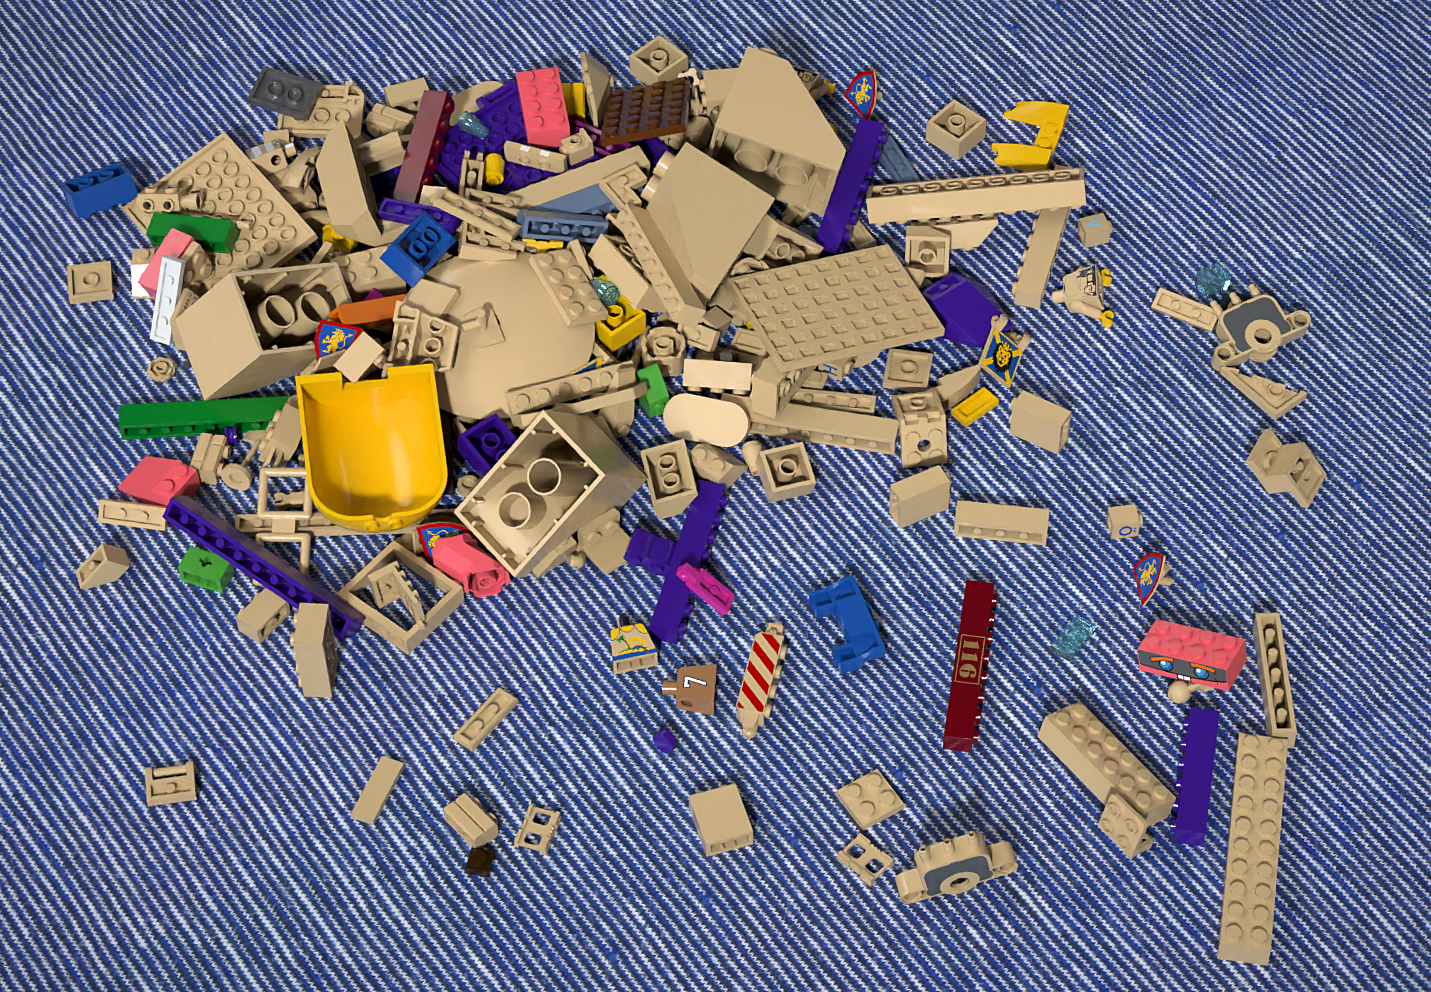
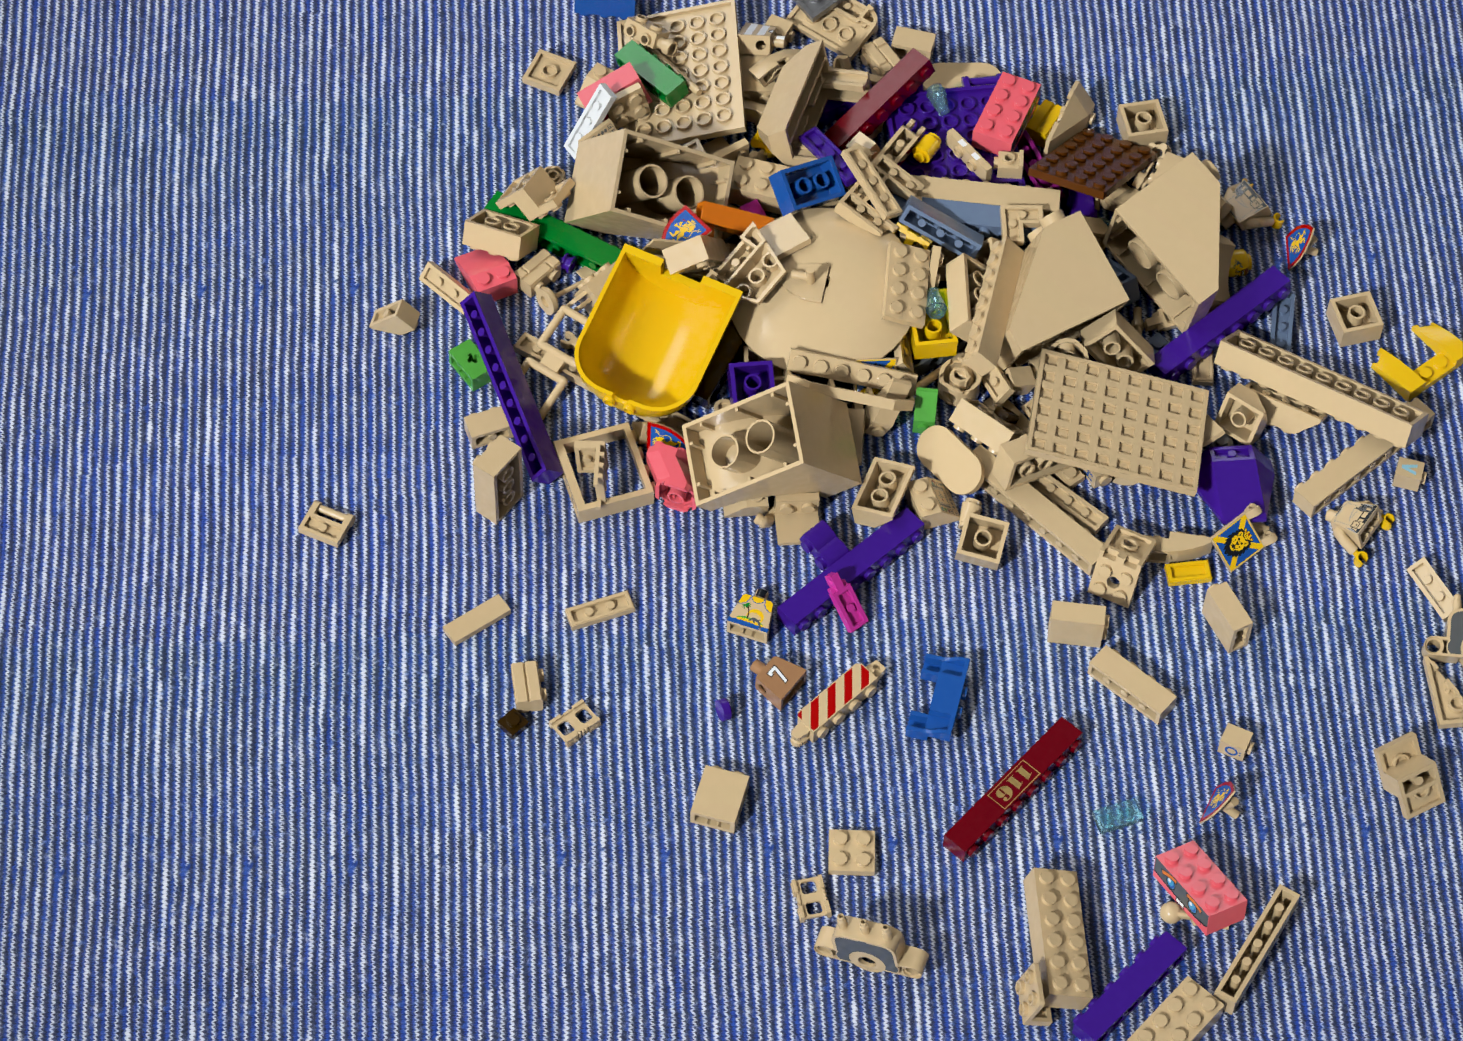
camera: 30 degrees right, 5 degrees up
tan plate [883,348,933,392] -> none
none -> tan brick [462,209,540,261]
none -> tan bracket [495,166,575,221]

